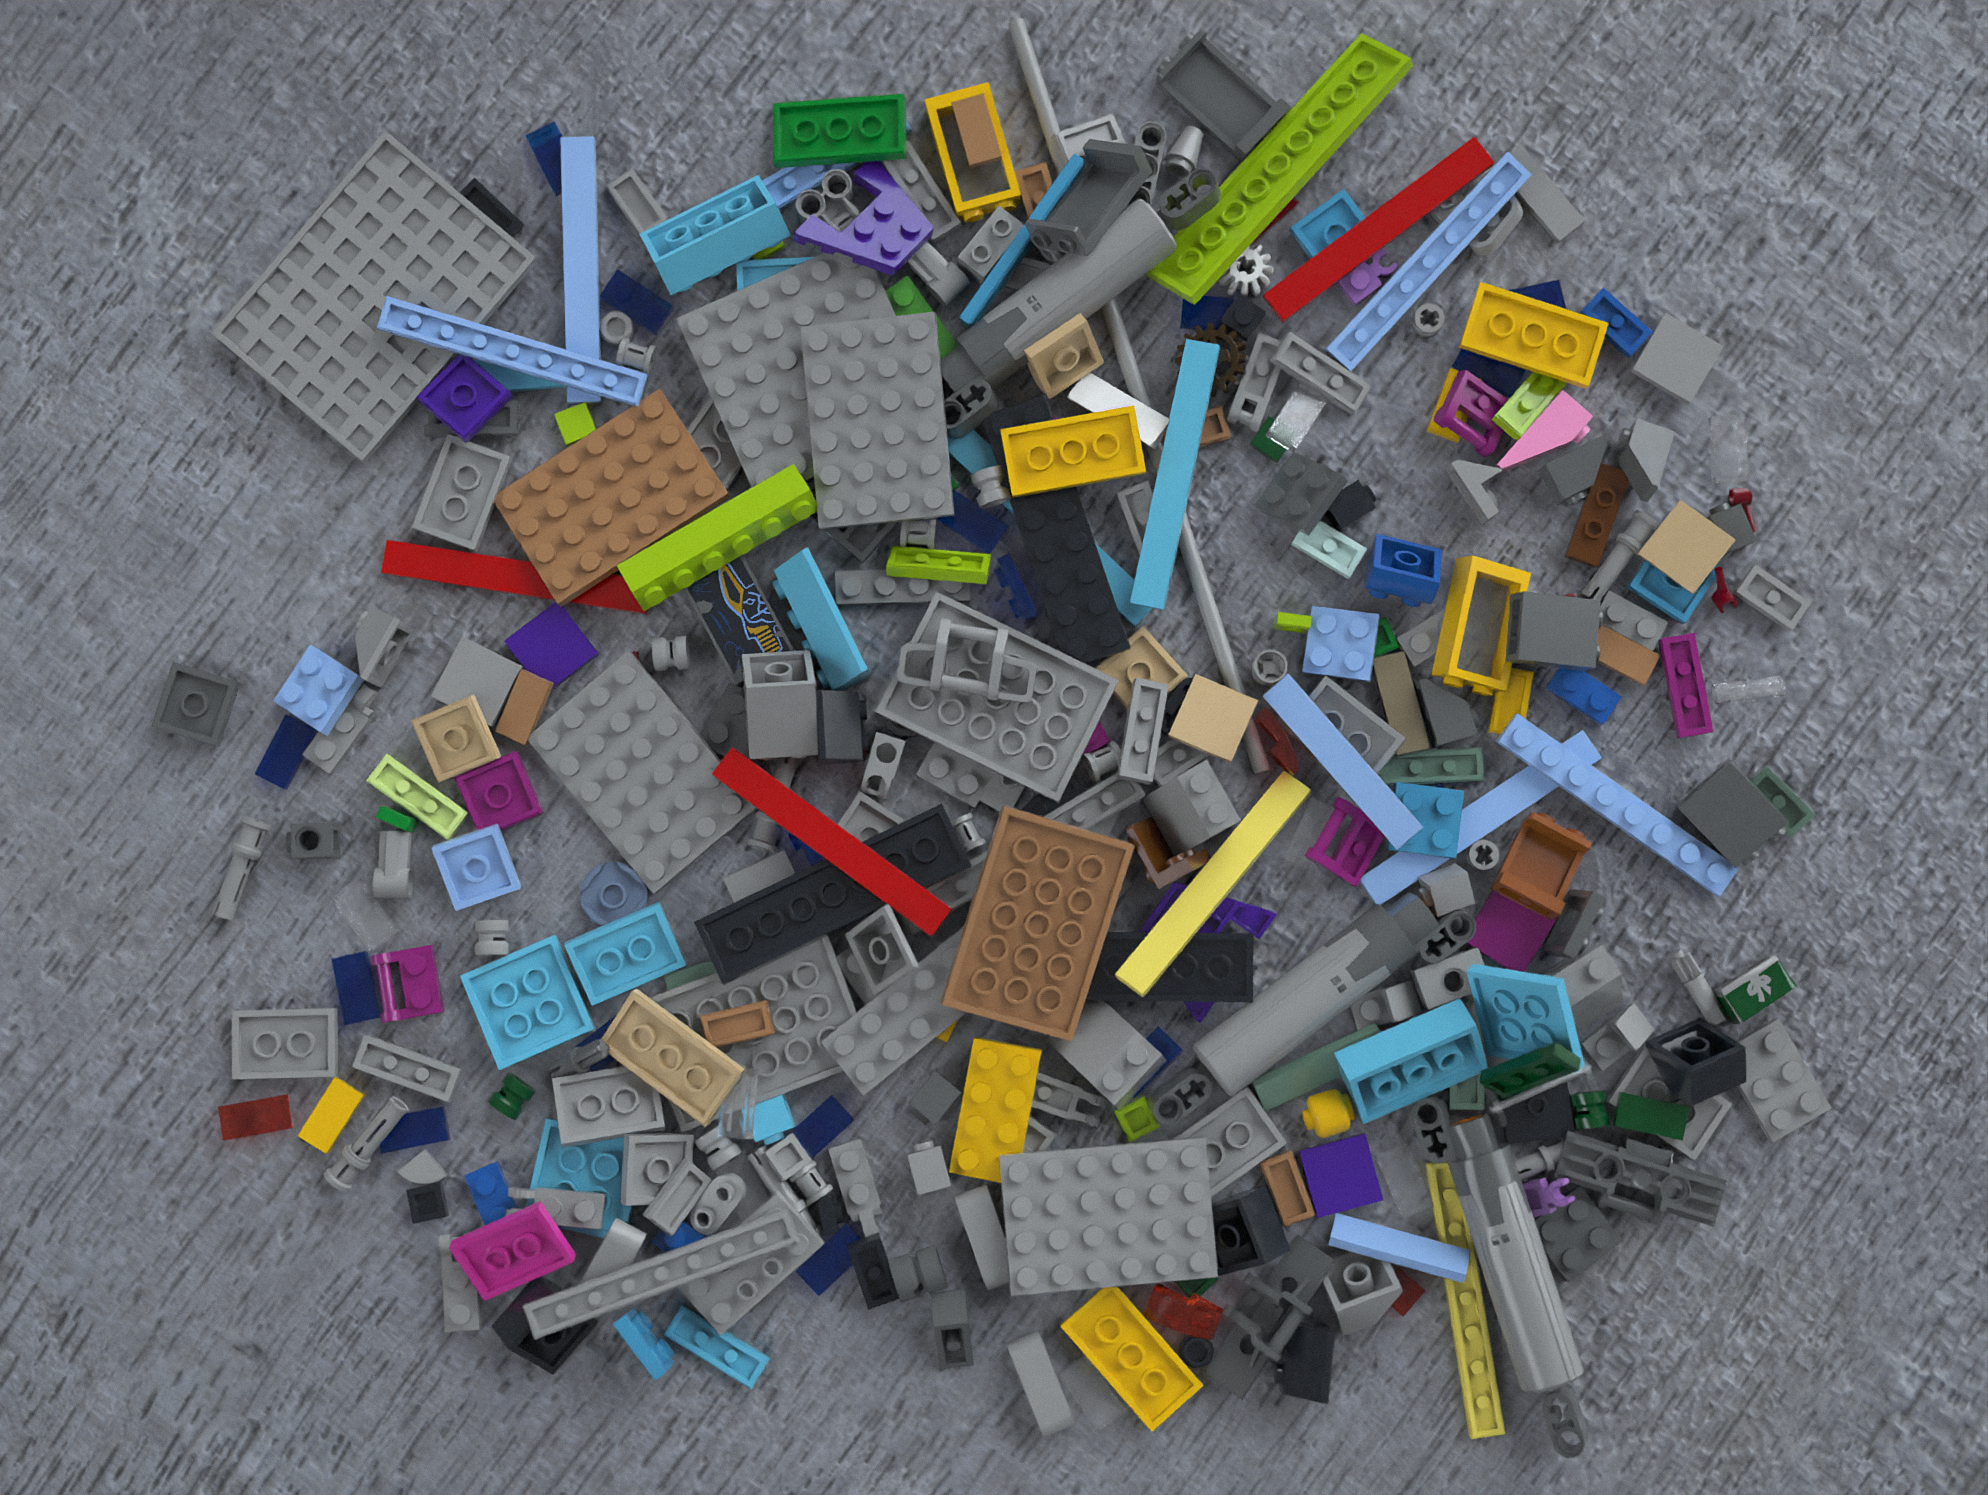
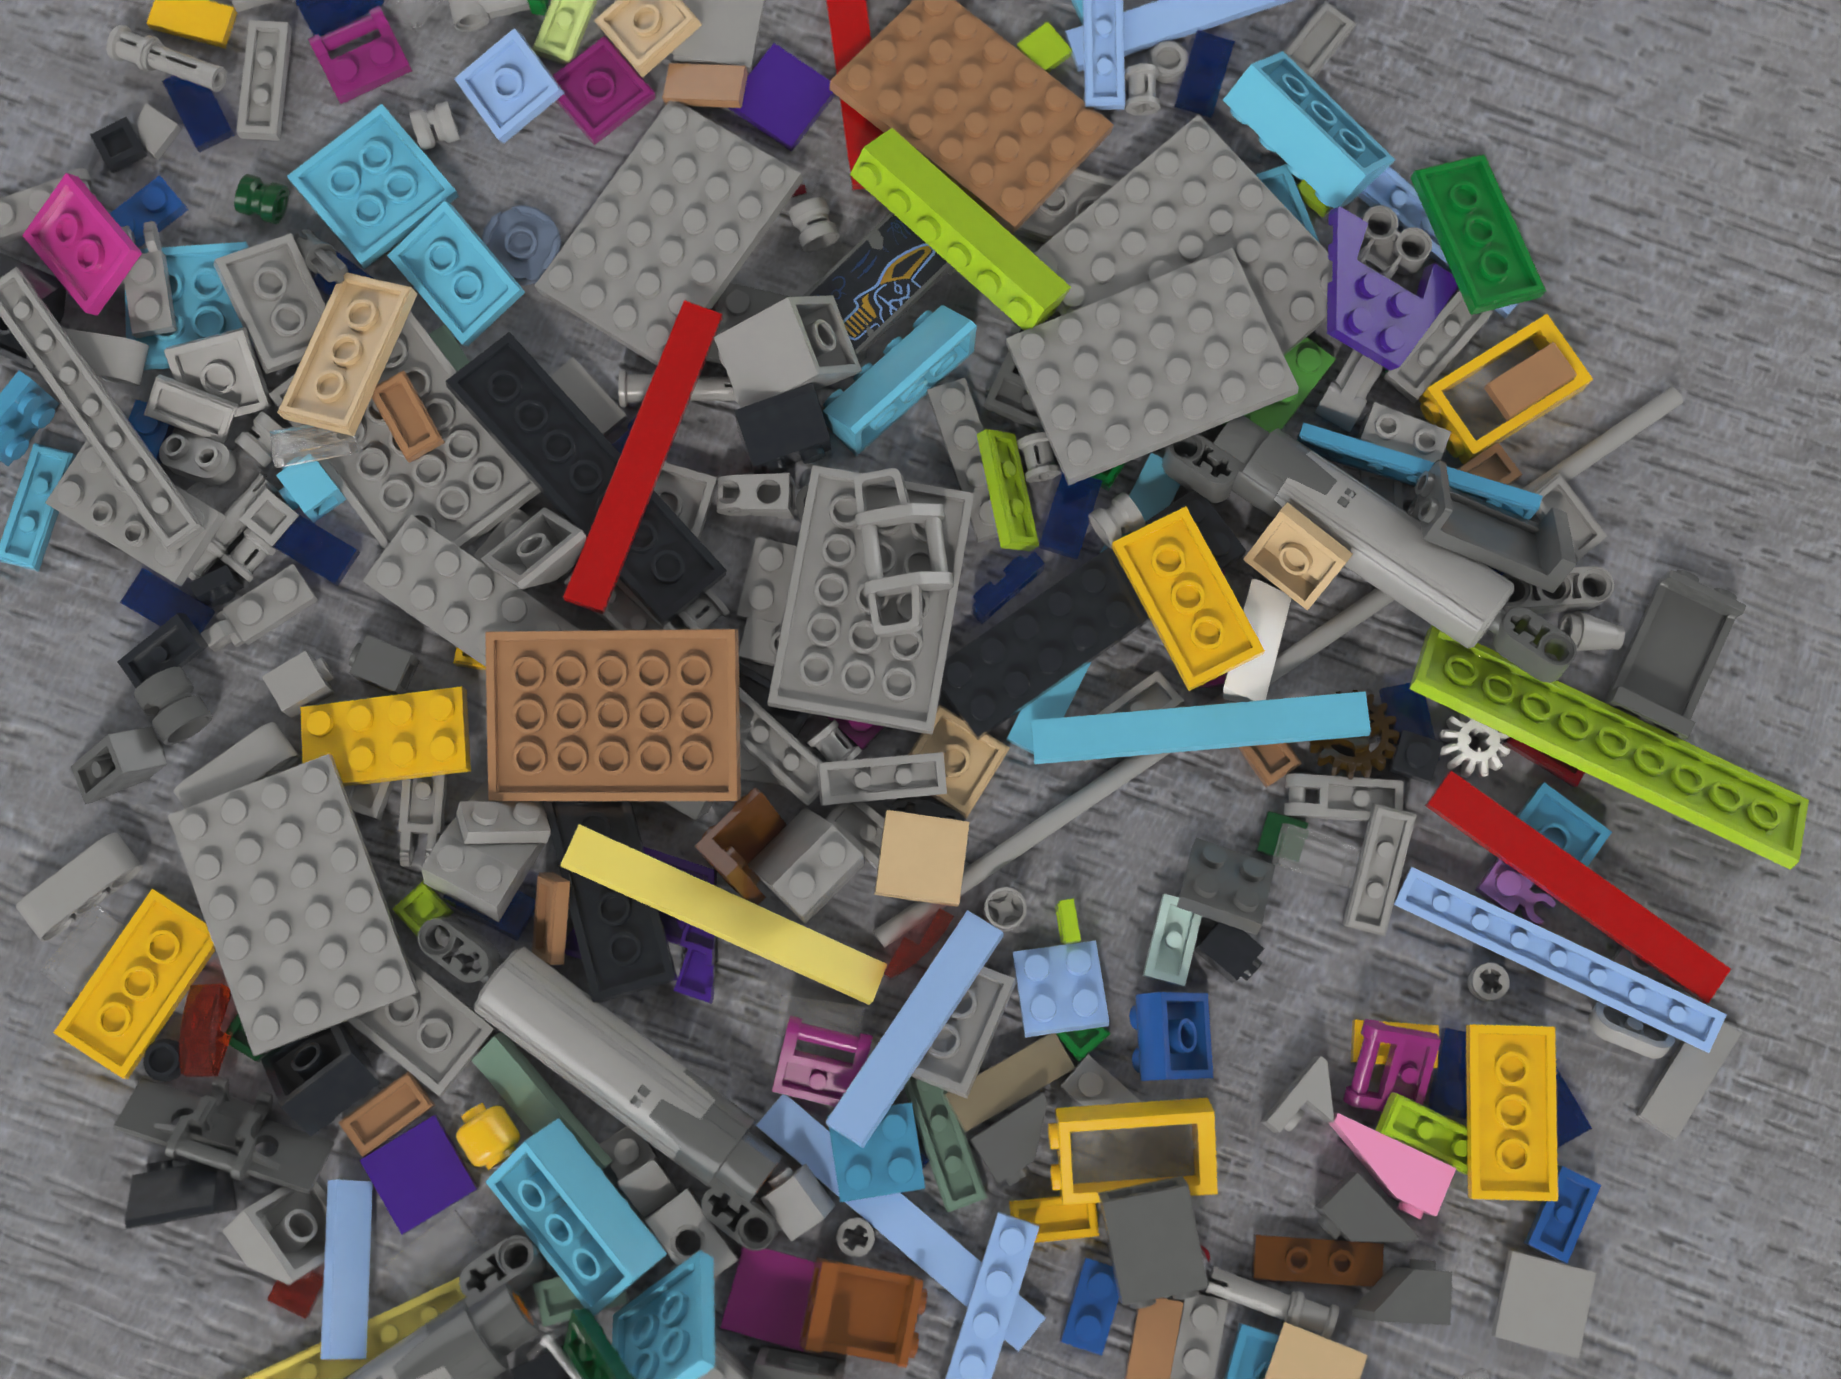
camera: 70 degrees right, 5 degrees down
none -> light grey plate [456,801,551,844]
none -> medium nougat tile [532,872,570,965]

